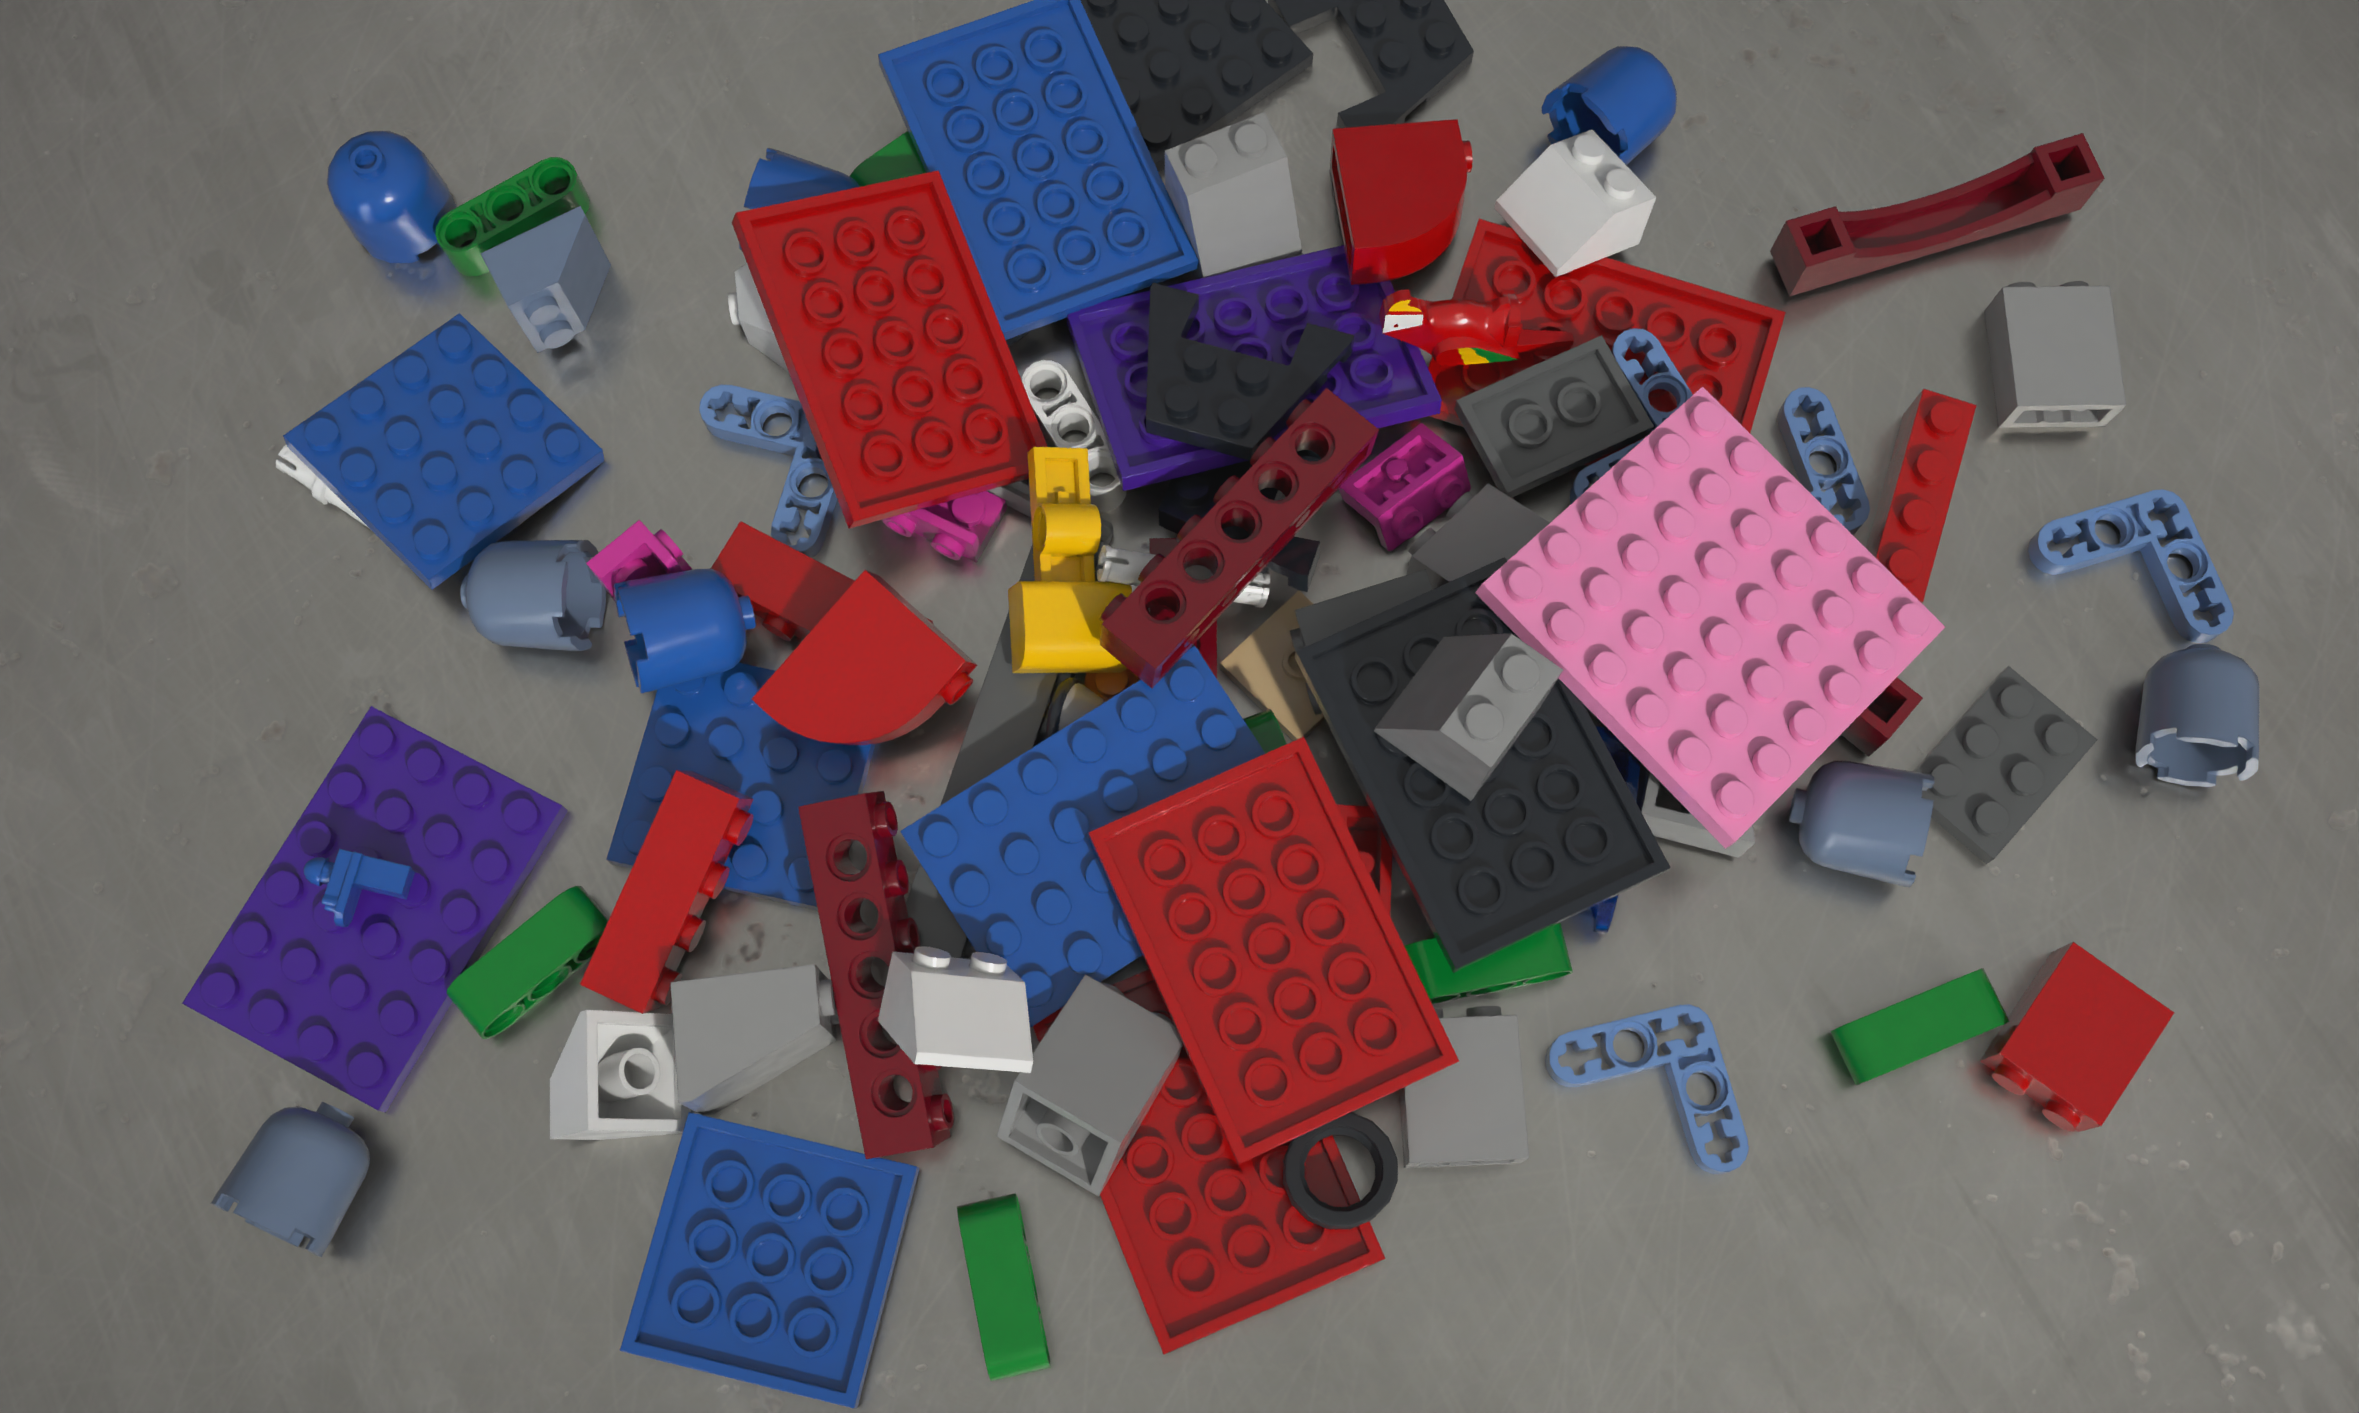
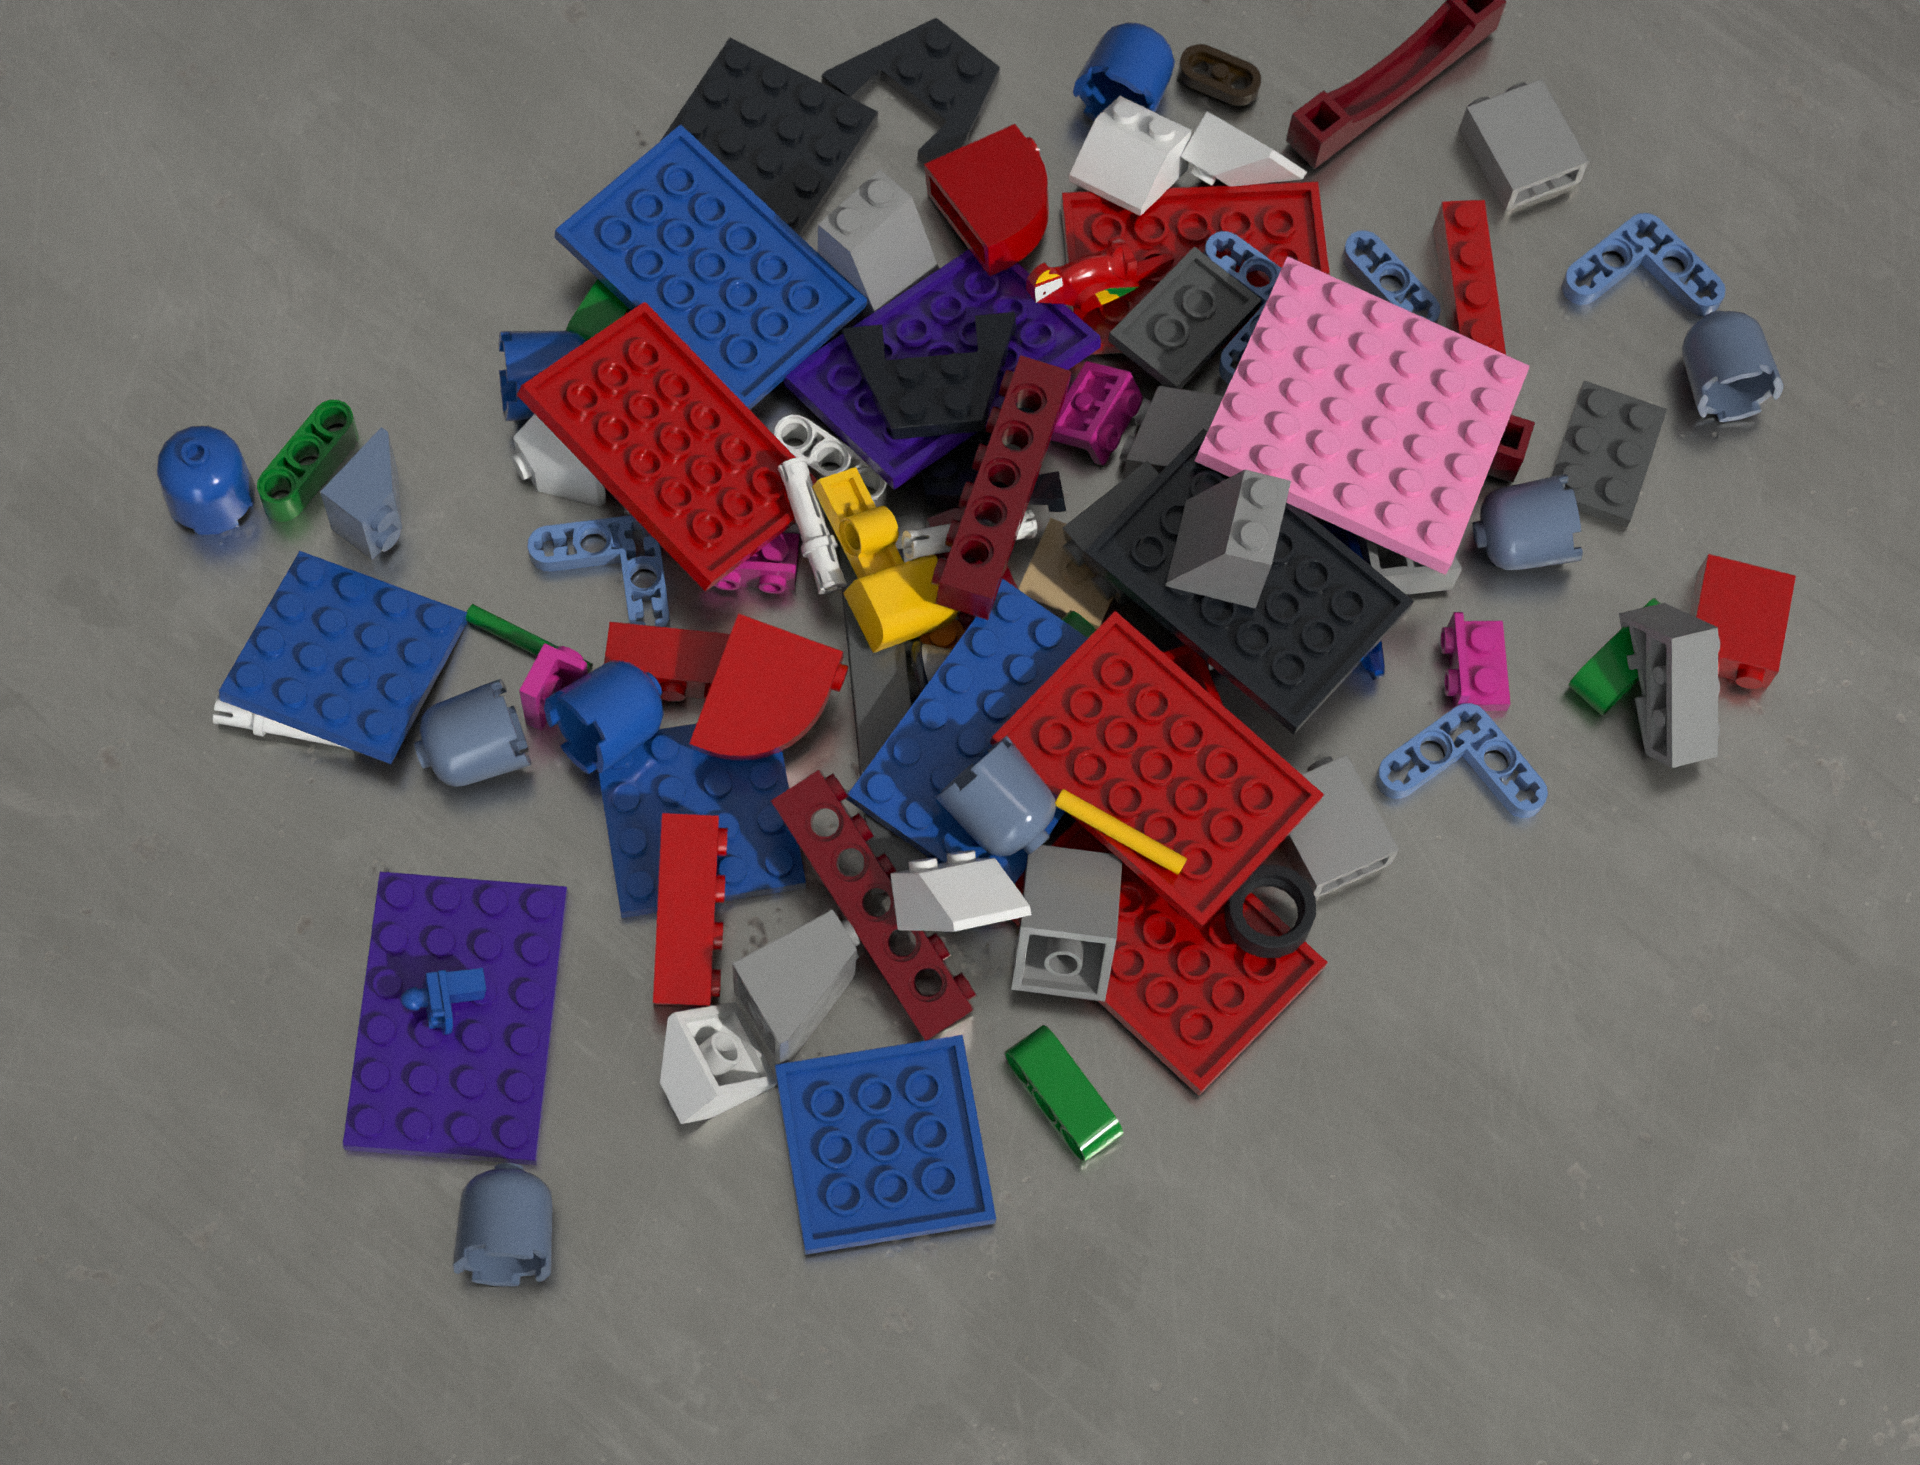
camera: 30 degrees left, 5 degrees down
green beam [446,886,609,1039] -> none
green beam [1404,923,1573,1005] -> none
none -> green bar [466,604,593,673]
none -> white pin [778,457,847,594]
none -> sand blue cylinder [935,736,1056,857]
none -> yellow bar [1055,789,1187,875]
none -> dark brown plate [1178,44,1261,106]
none -> white slope [1180,111,1307,187]
none -> dark pink bracket [1440,612,1511,711]
none -> light grey wedge [1619,603,1720,768]

